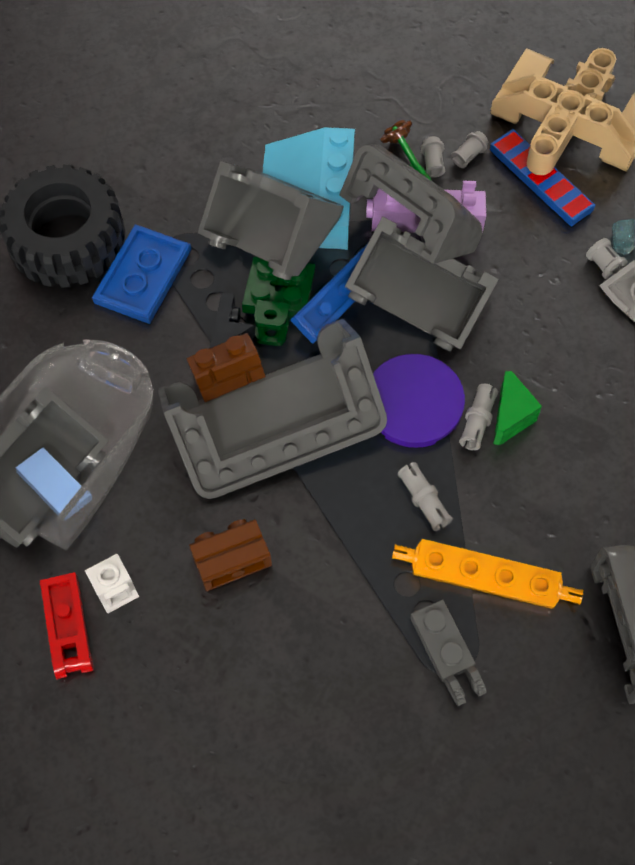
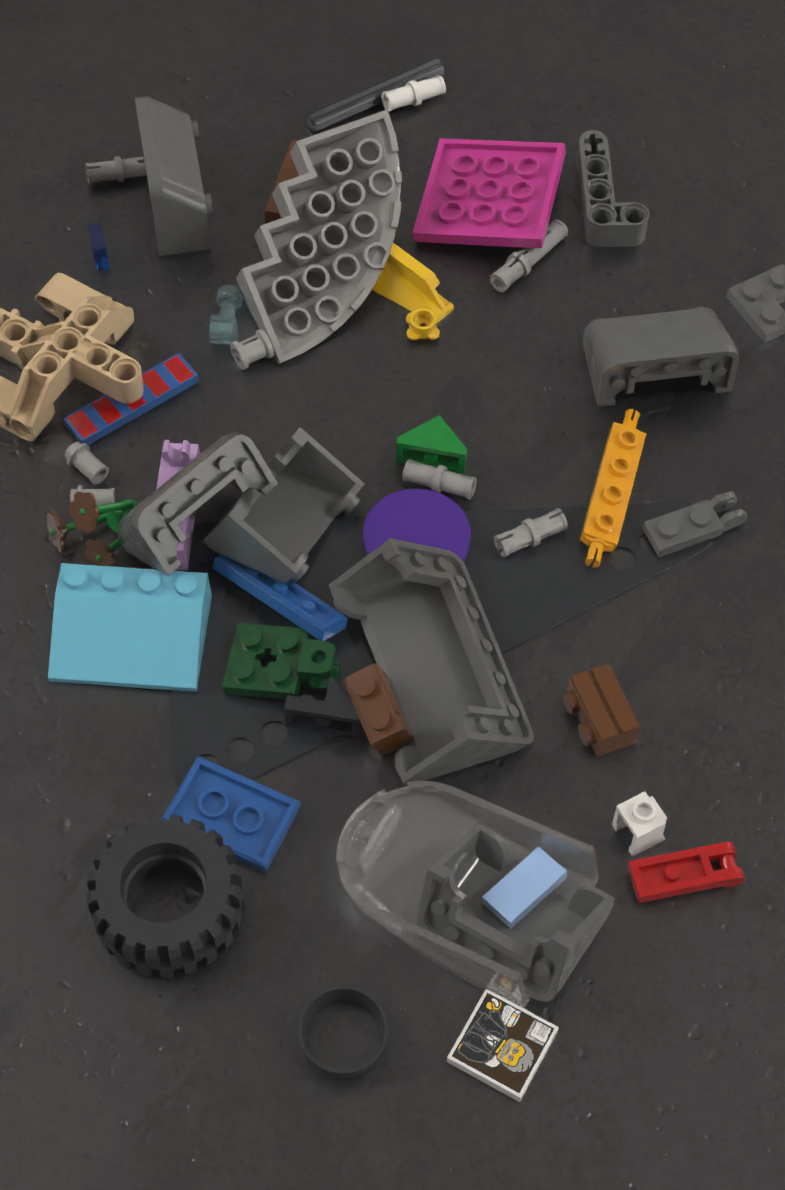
camera: 90 degrees left, 5 degrees down
dark grey windscreen [198,161,344,280] -> none

